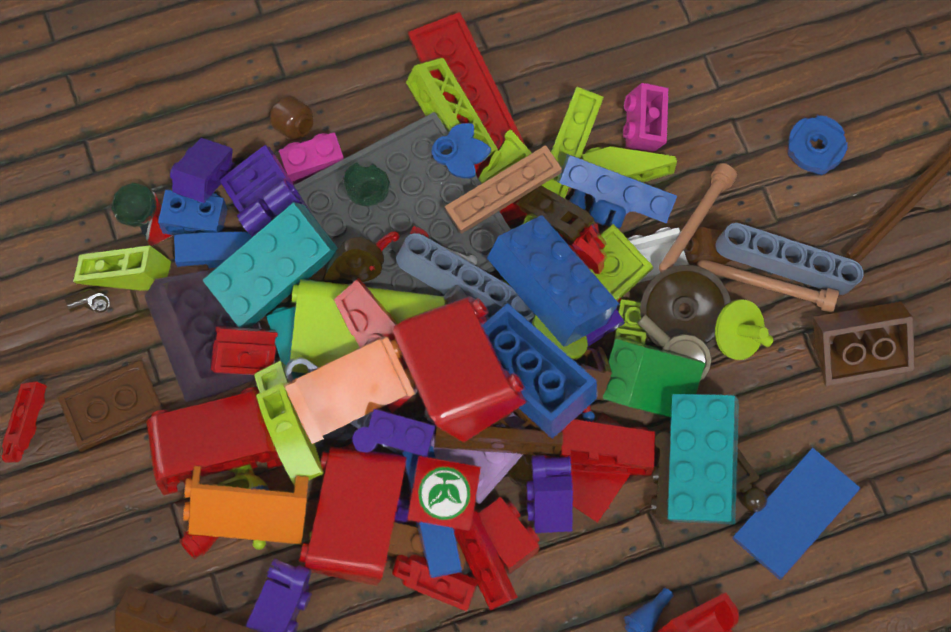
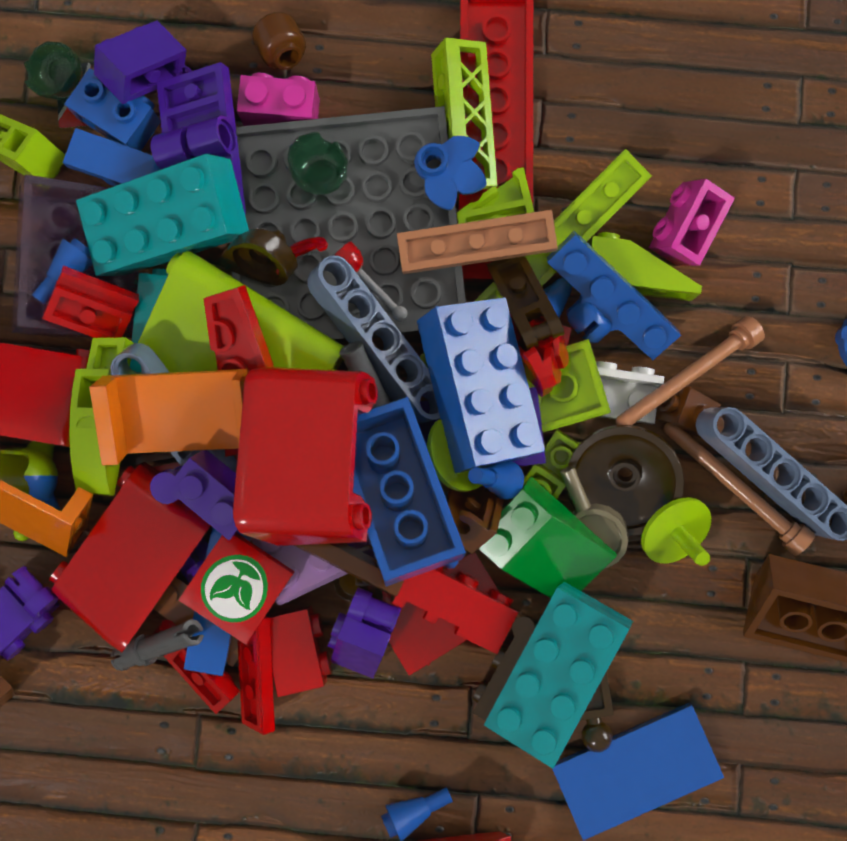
camera: 25 degrees right, 15 degrees up
none -> blue cone [32,238,93,305]
none -> dark grey pin [110,619,204,671]
none -> blue cone [468,461,524,500]

